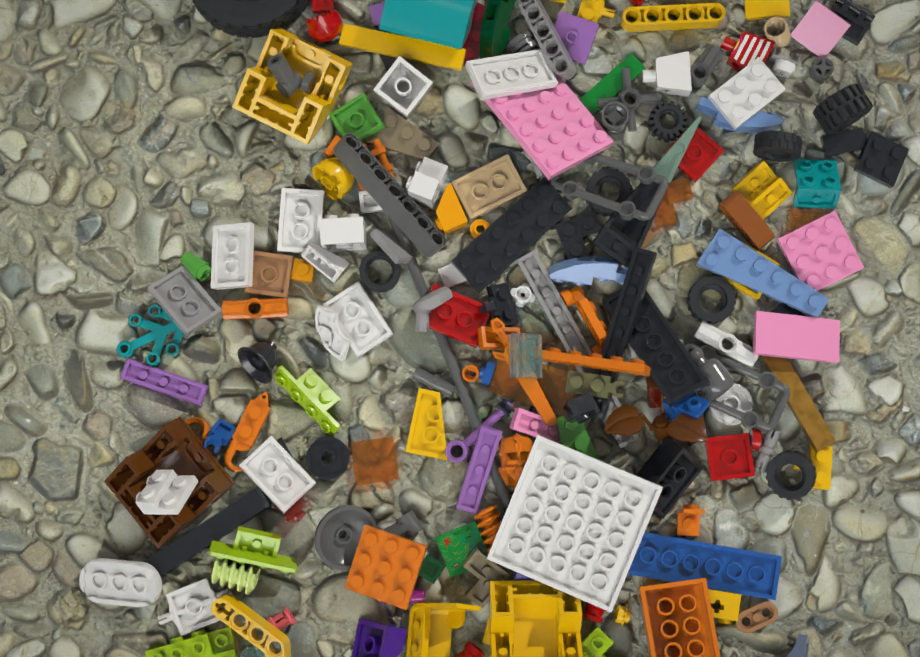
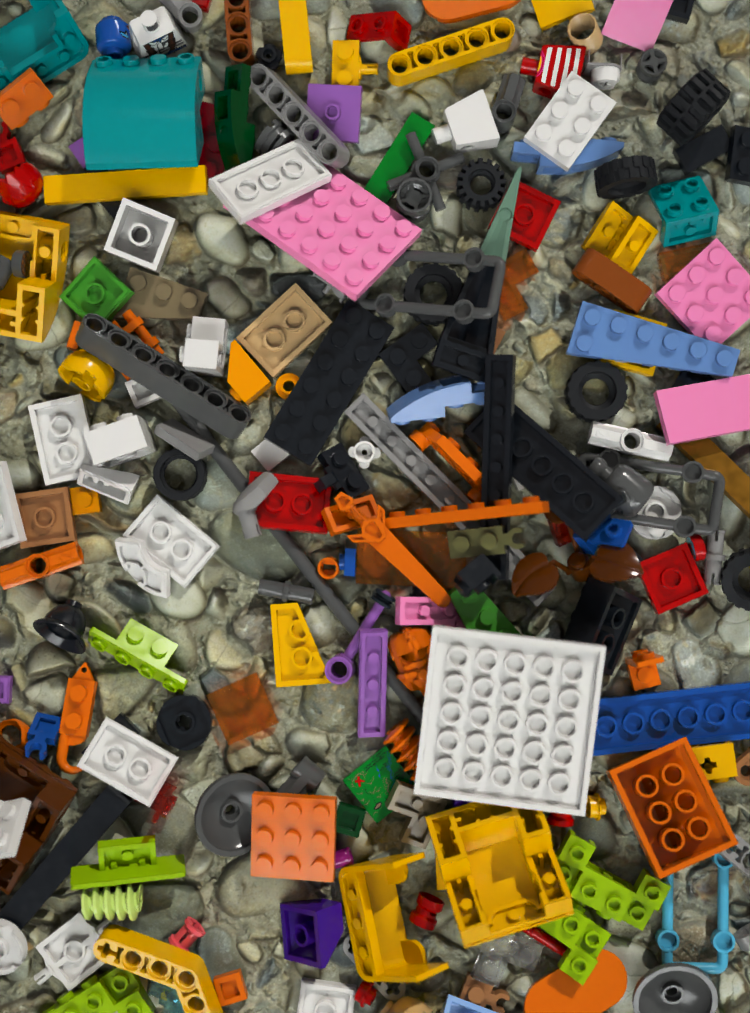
camera: 20 degrees left, 5 degrees up
clear light blue plate [509,333,543,379] -> none

